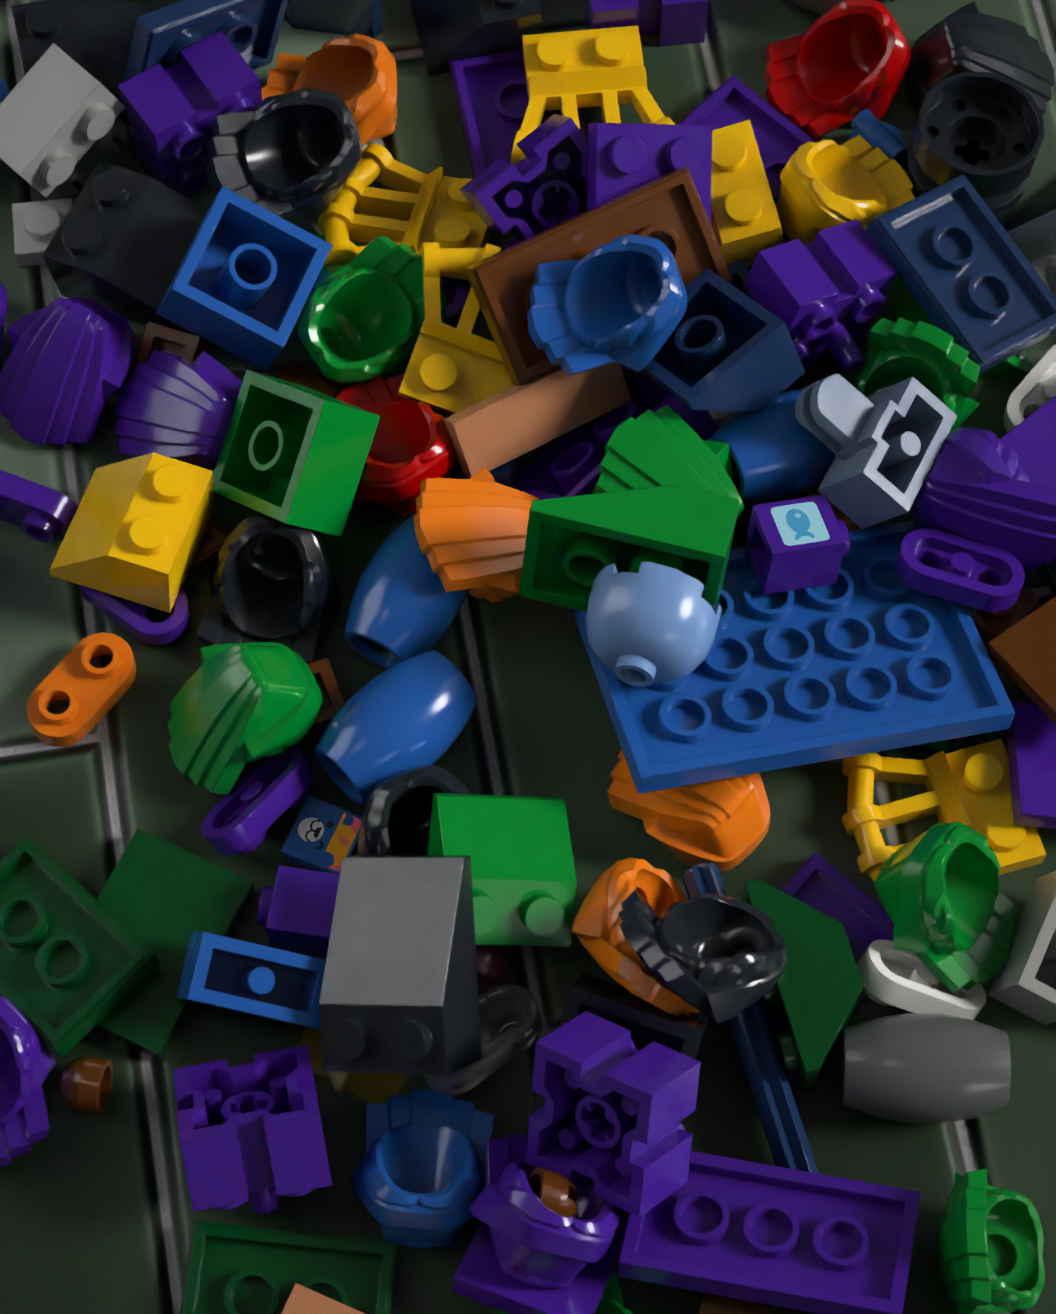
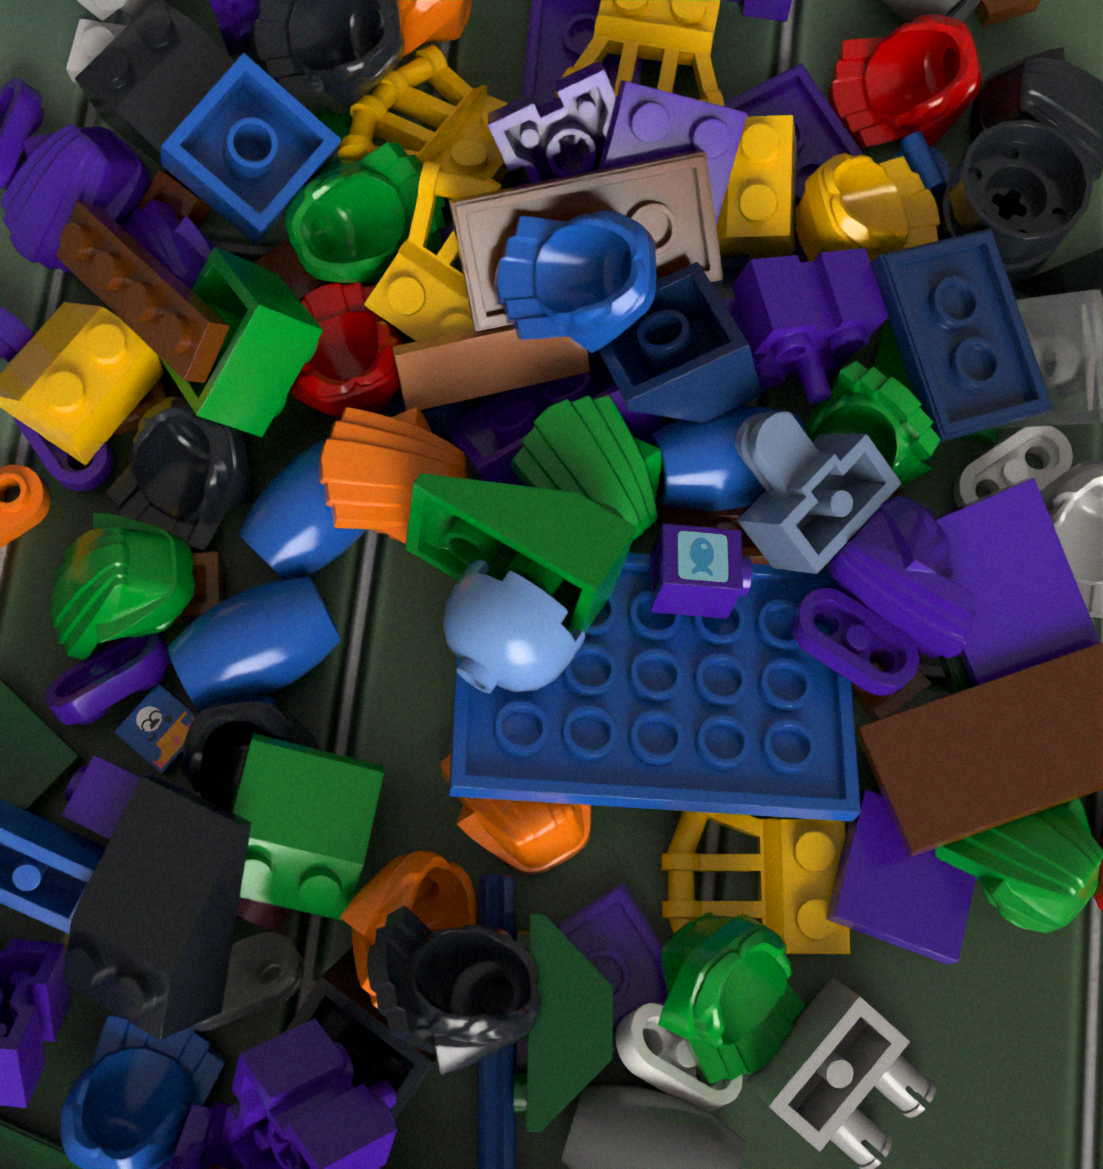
camera: 20 degrees right, 10 degrees up
none -> reddish brown plate [56,201,230,383]

